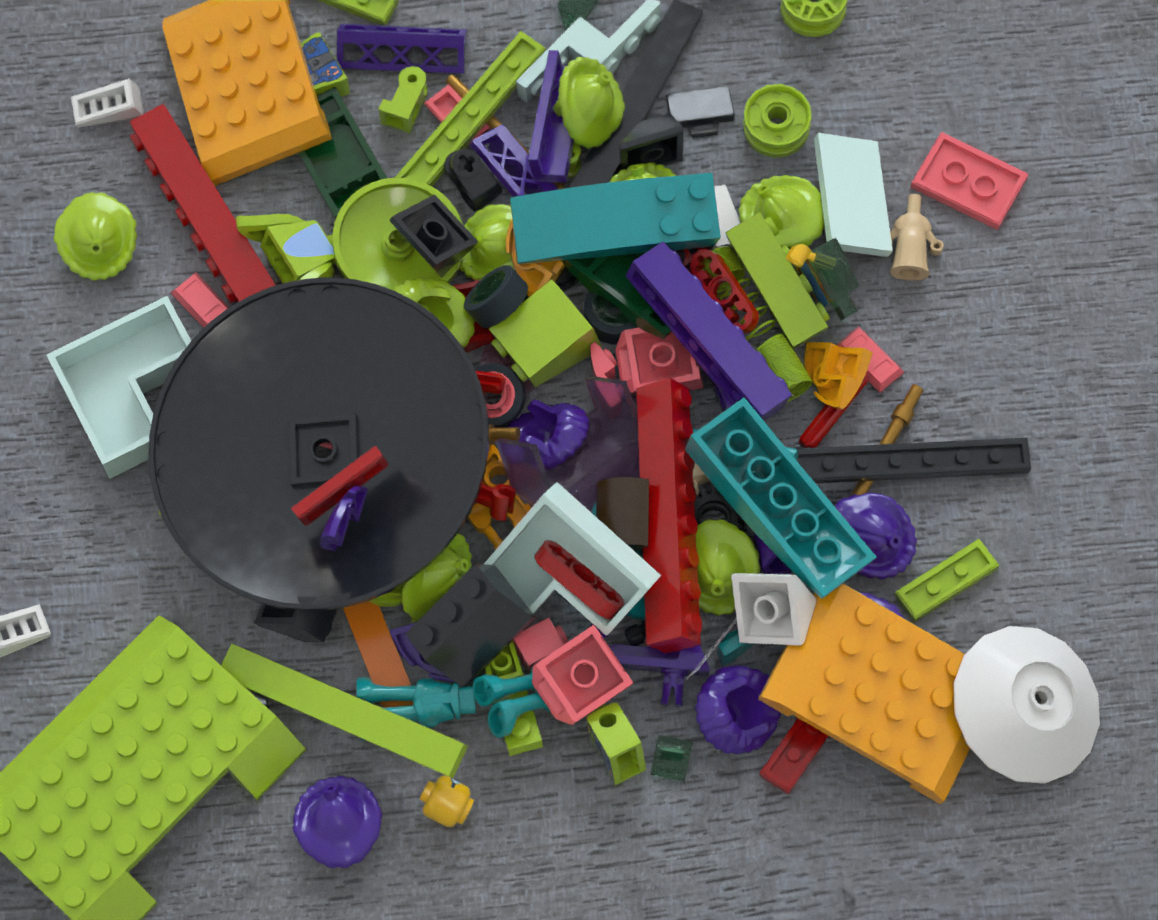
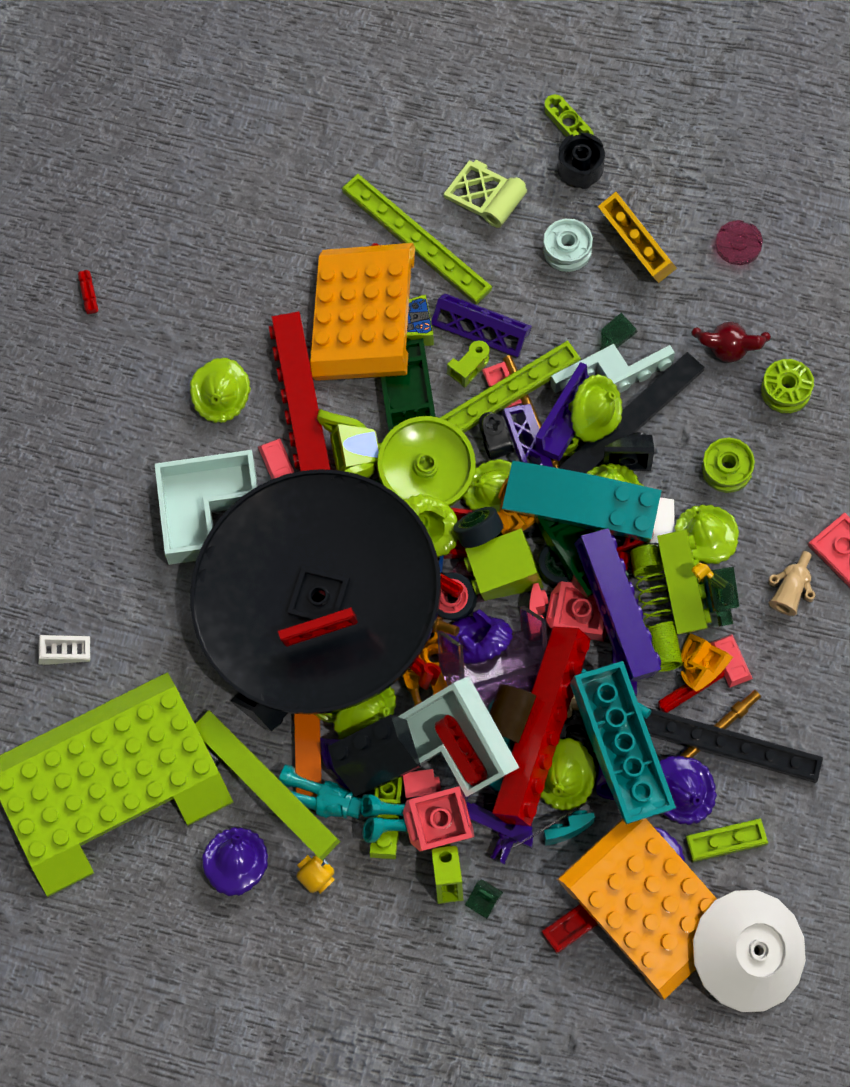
camera: 20 degrees right, 0 degrees up
white slope [71,78,143,128] -> none
dark purple brick [319,485,368,551] -> none
black slope [389,195,478,277] -> none
piece [666,86,735,138] -> none
red beam [690,249,759,334] -> none
dark purple piece [695,666,781,754] -> none
white slope [731,573,817,645] -> none
light aqua tile [814,133,893,257] -> none

